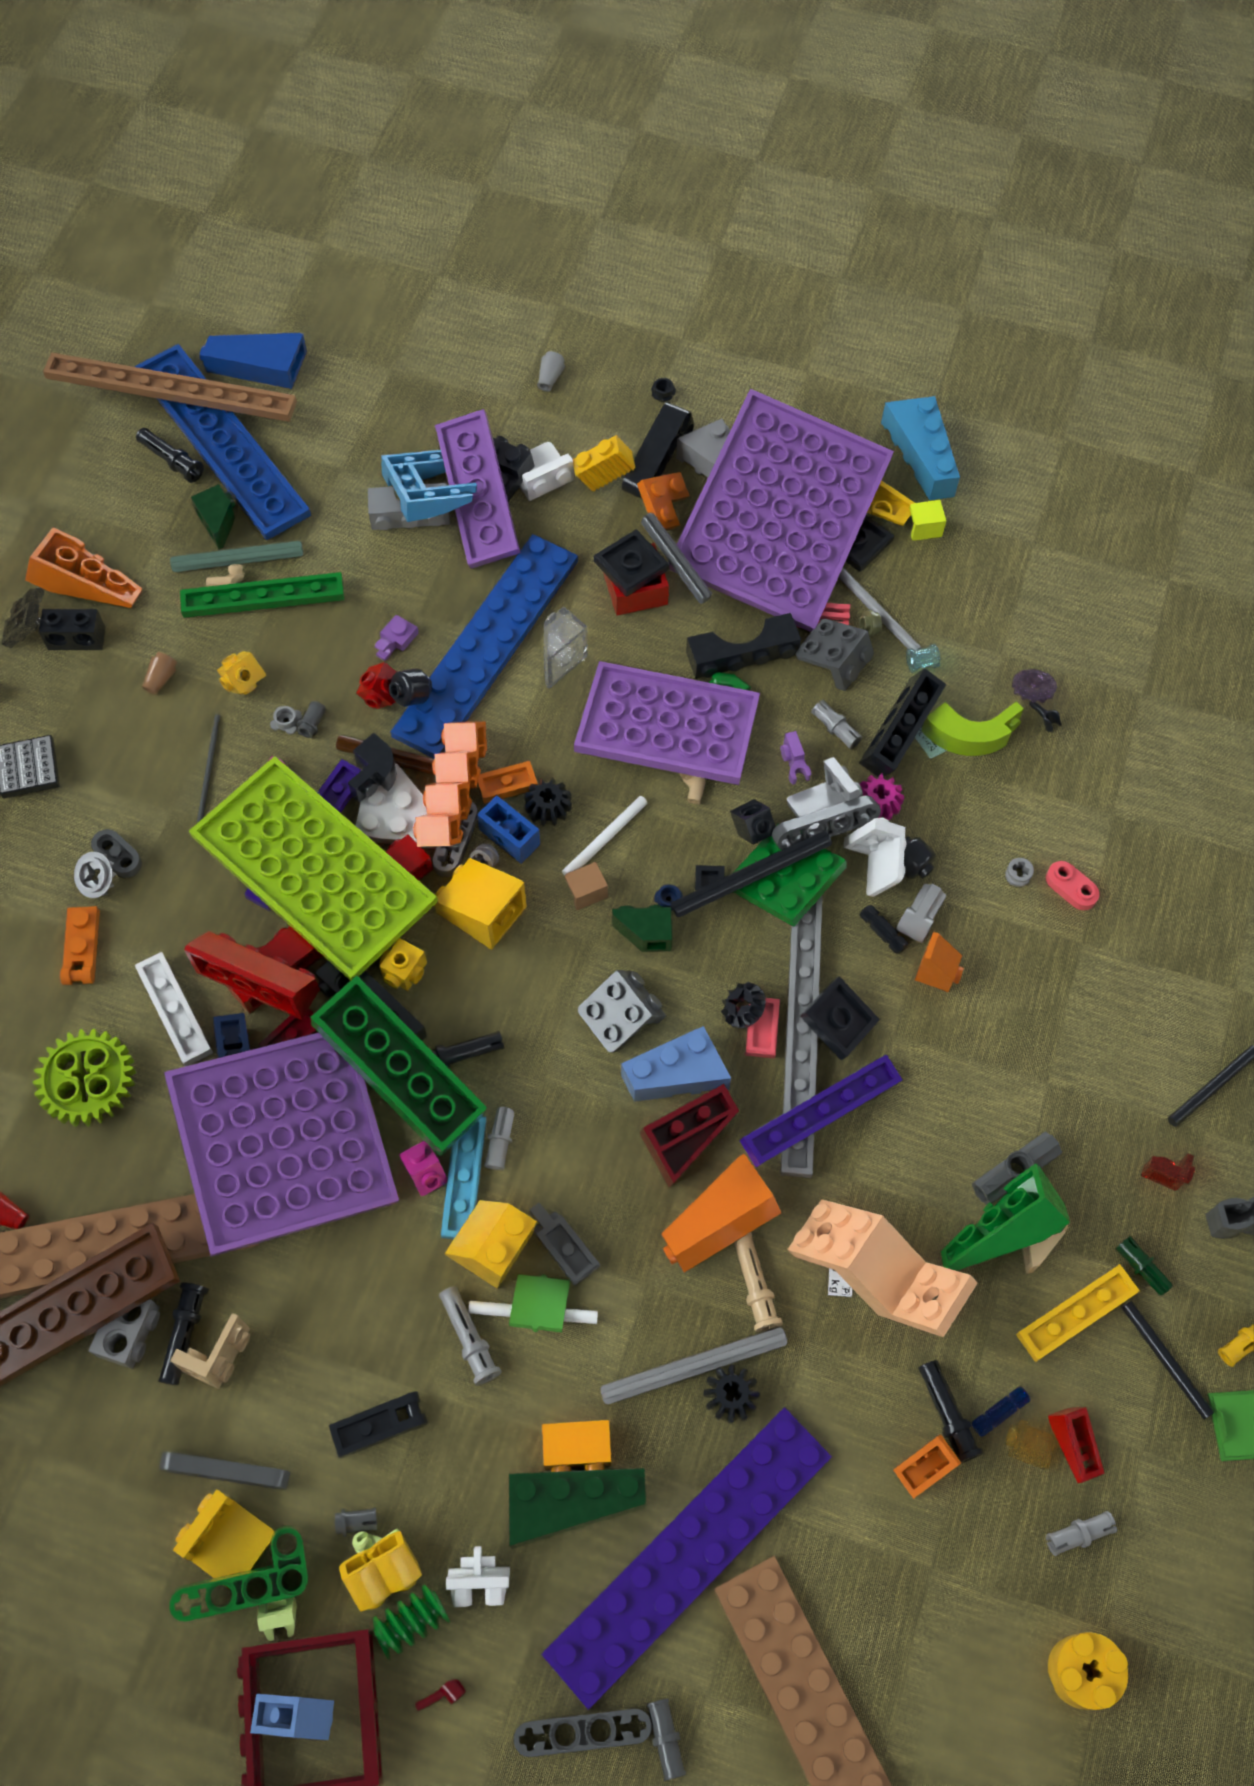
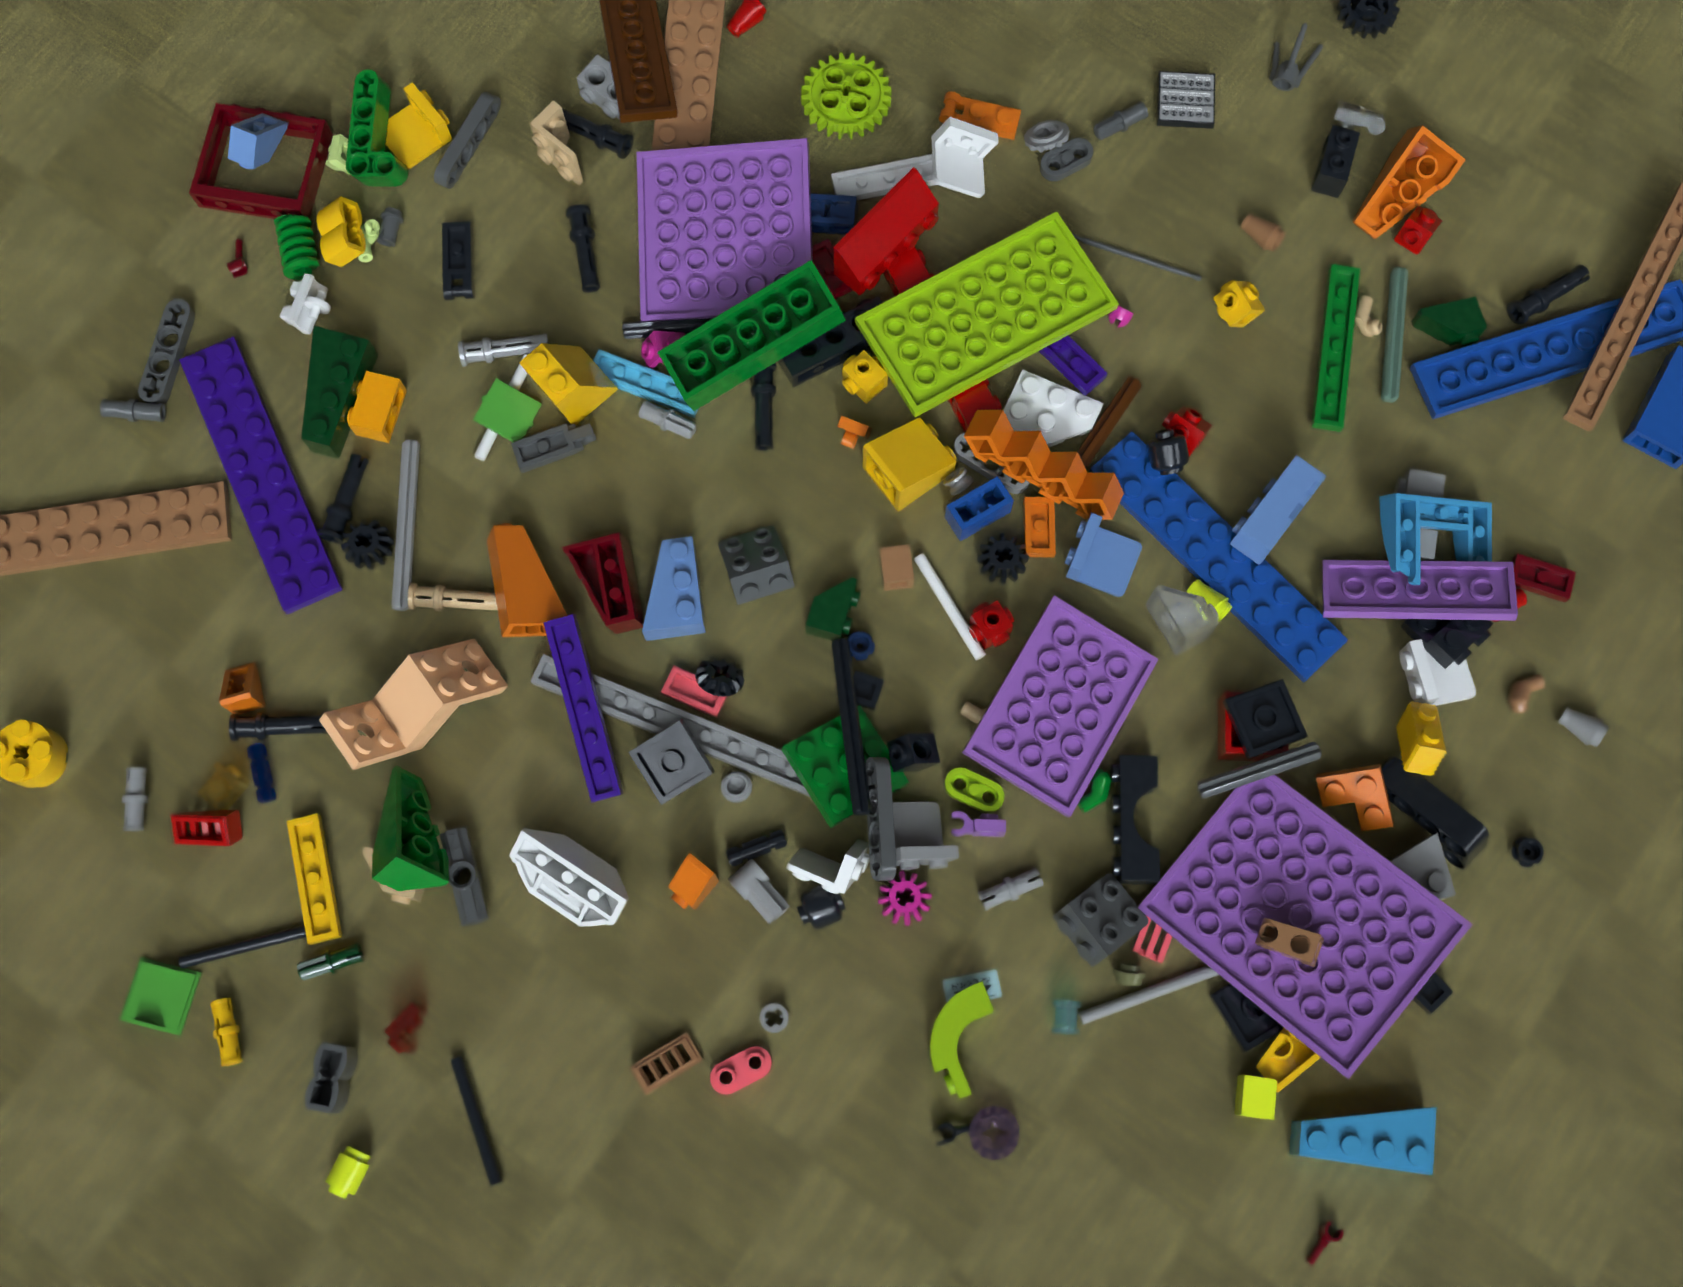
camera: 110 degrees right, 10 degrees up
light grey plate [270,706,302,735] -> none
dark grey pin [297,701,327,738] -> none
black brick [348,733,397,803] -> none
medium lavender plate [375,615,419,661] -> none
black brick [859,668,947,777] -> none
none -> black pin [317,454,370,544]
none -> white wedge [509,828,629,927]
none -> black pin [565,204,600,293]
none -> black axle [622,318,713,339]
none -> medium nougat slope [630,1032,703,1095]
none -> light grey plate [721,771,752,803]
none -> orange tile [837,415,872,449]
none -> white bracket [932,117,998,198]
none -> lime plate [944,767,1005,814]
none -> red brick [968,600,1014,650]
none -> medium blue bracket [1064,512,1142,597]
none -> dark grey axle [1093,101,1148,140]
none -> neon yellow cone [1187,579,1232,623]
none -> medium blue wedge [1230,455,1327,565]
none -> medium nougat leg [1255,918,1324,967]
none -> dark red hand [1306,1221,1344,1266]
none -> red bracket [1394,206,1443,255]
none -> medium nougat arm [1508,674,1545,714]
none -> dark red plate [1512,553,1577,603]

